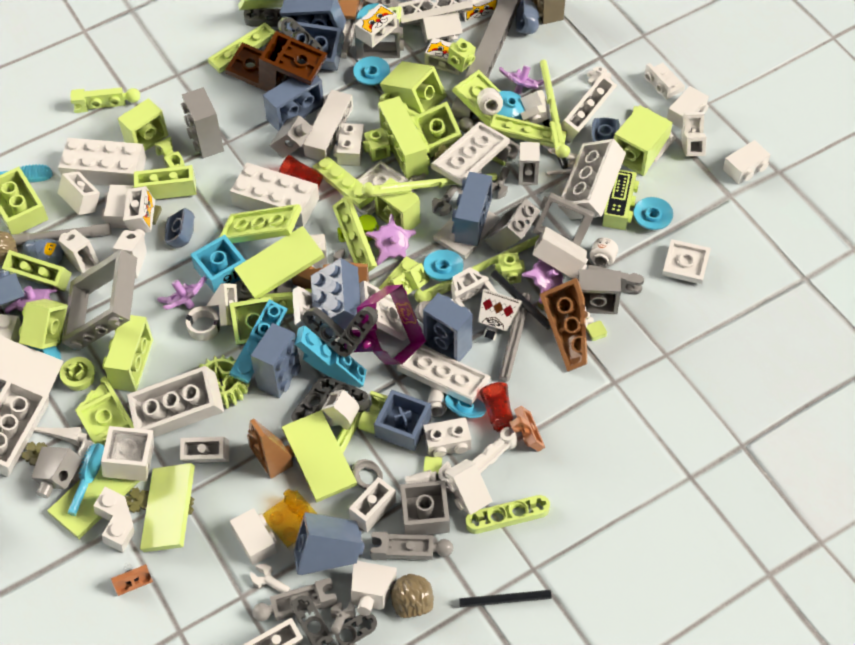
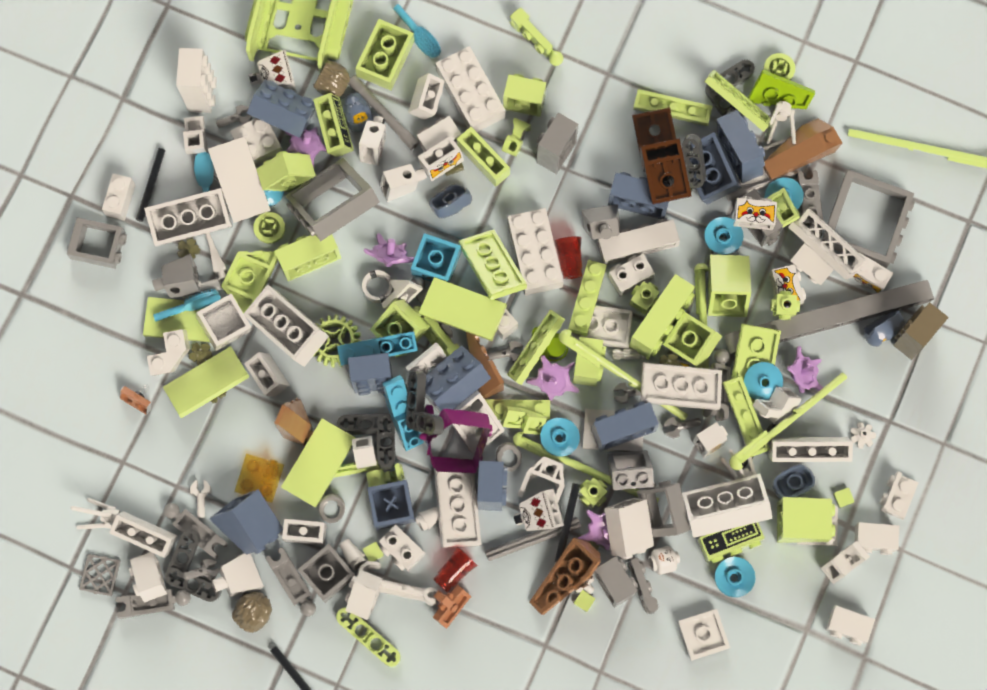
camera: 55 degrees right, 20 degrees up
white brick [230,508,278,565] -> none
medium azure dish [445,395,486,418] -> none
white head [477,88,503,115] -> none

